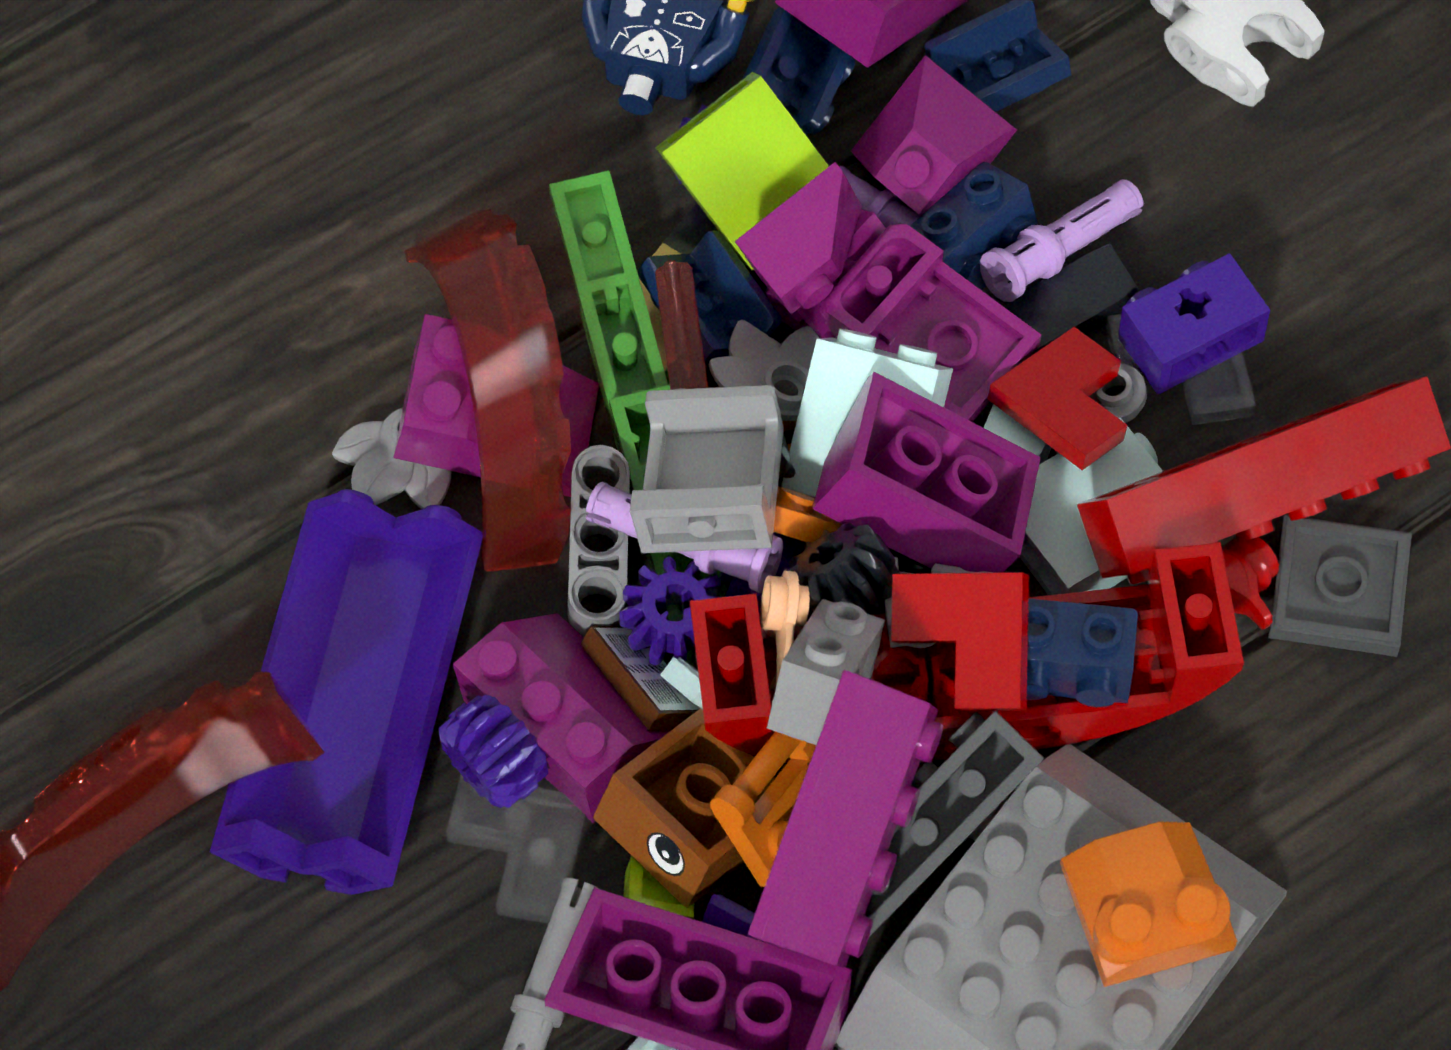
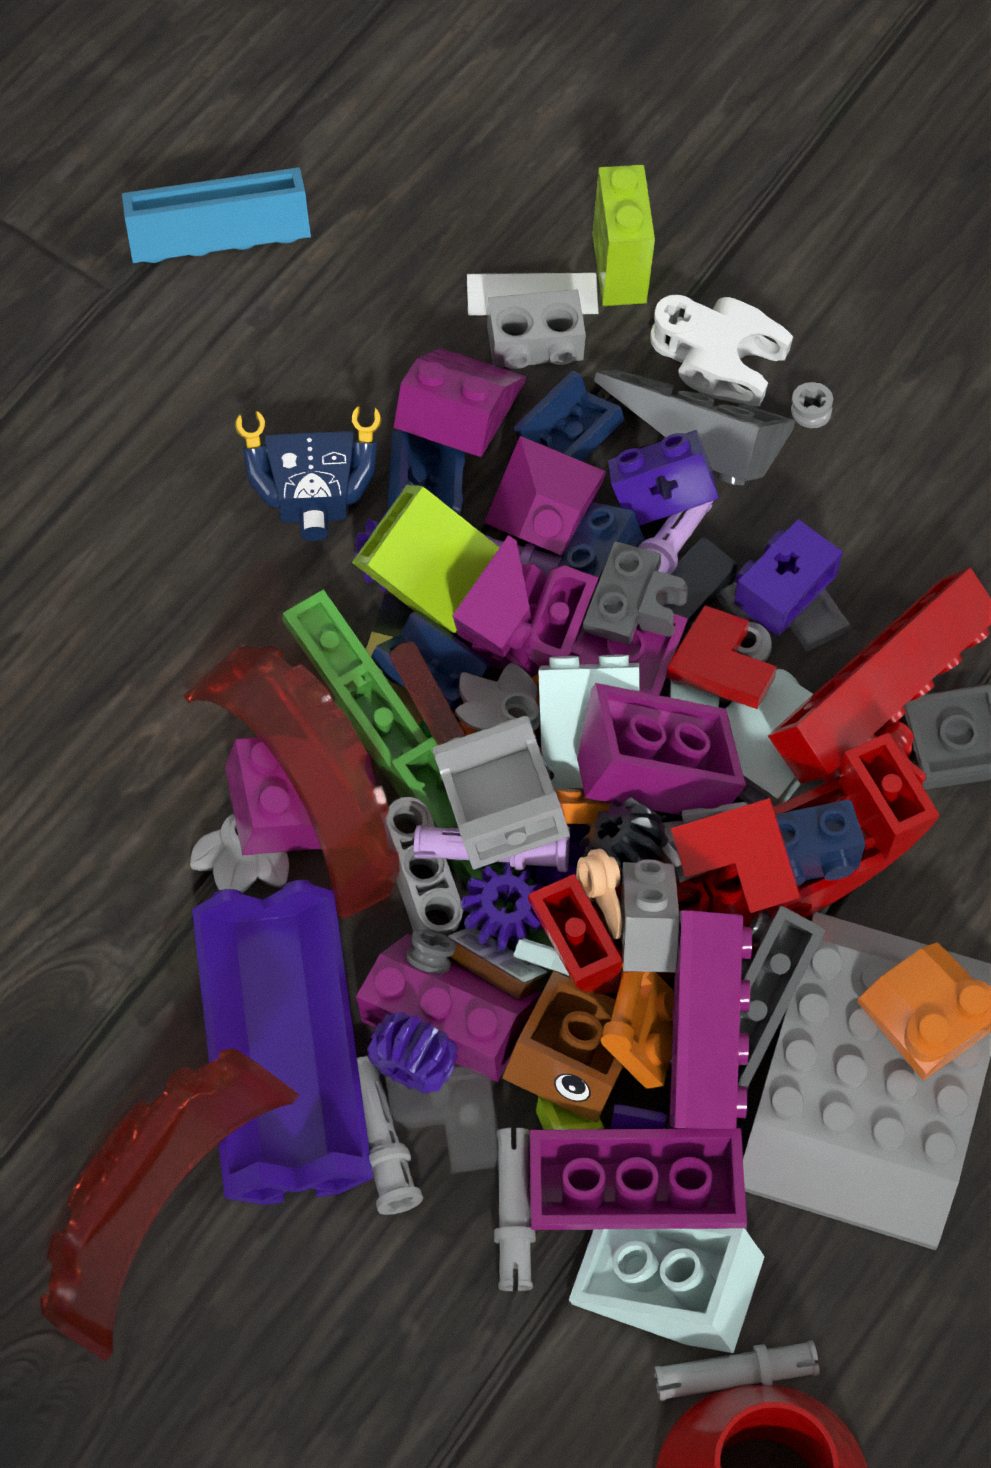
camera: 25 degrees left, 0 degrees up
none -> light grey pin [357,1056,423,1215]
none -> dark grey bush [405,930,457,974]
none -> dark grey plate [583,541,688,645]
none -> dark grey wedge [594,370,796,485]
none -> dark purple brick [608,429,719,526]
none -> light grey bush [791,382,833,428]

